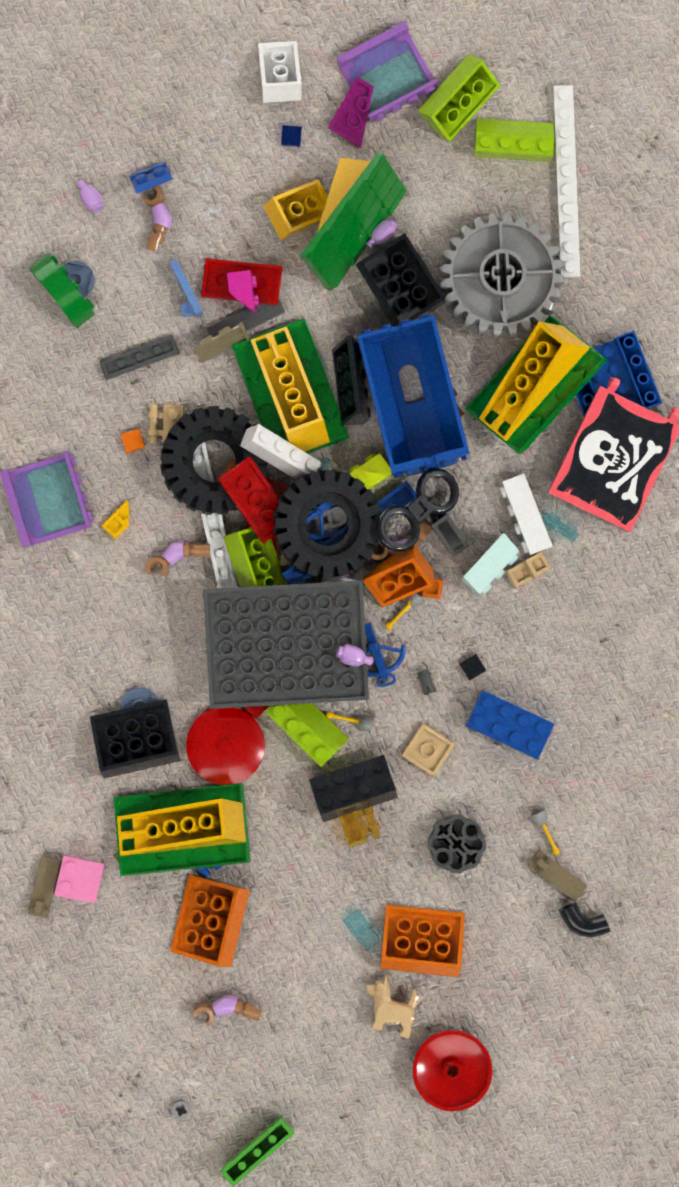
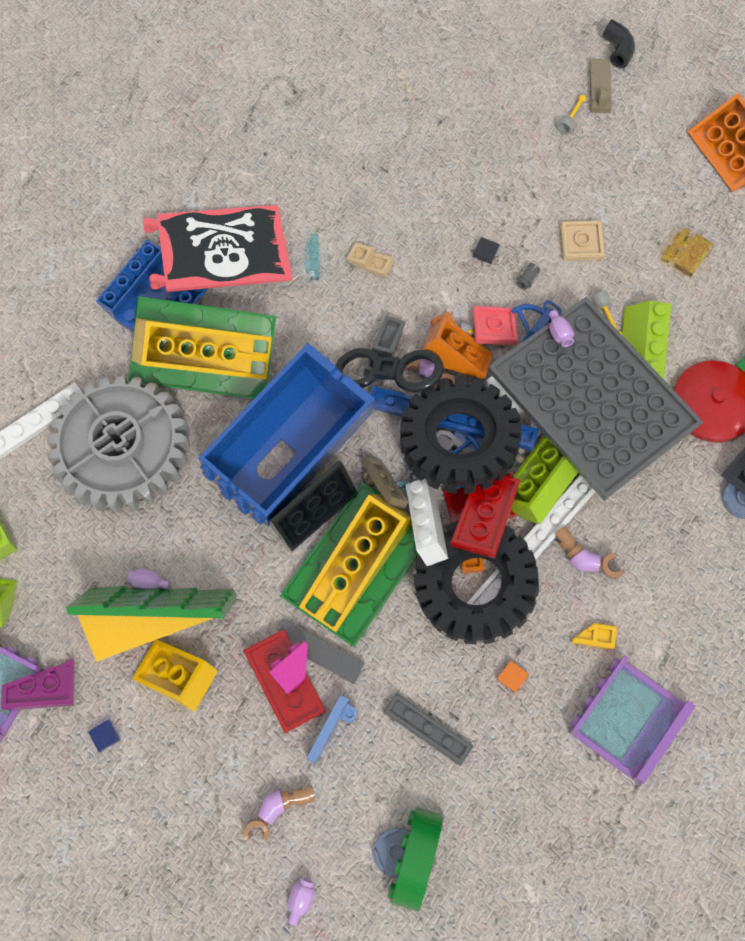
camera: 120 degrees left, 15 degrees down
blue plate [129,162,173,194] -> none
tan plate [147,404,183,444] -> none
dark tan piece [193,322,250,363] -> none
white slope [258,41,302,103] -> none
black piece [309,755,398,822] -> none
neon yellow brick [348,453,392,490] -> none
black slope [355,233,445,327] -> none
dark grey connector [427,814,486,873] -> none
light aqua slope [461,533,519,595] -> none
blue brick [465,690,554,760] -> none
white brick [499,473,552,556] -> none
none -> dark tan hinge [361,457,409,509]
none -> coral tile [472,306,518,345]

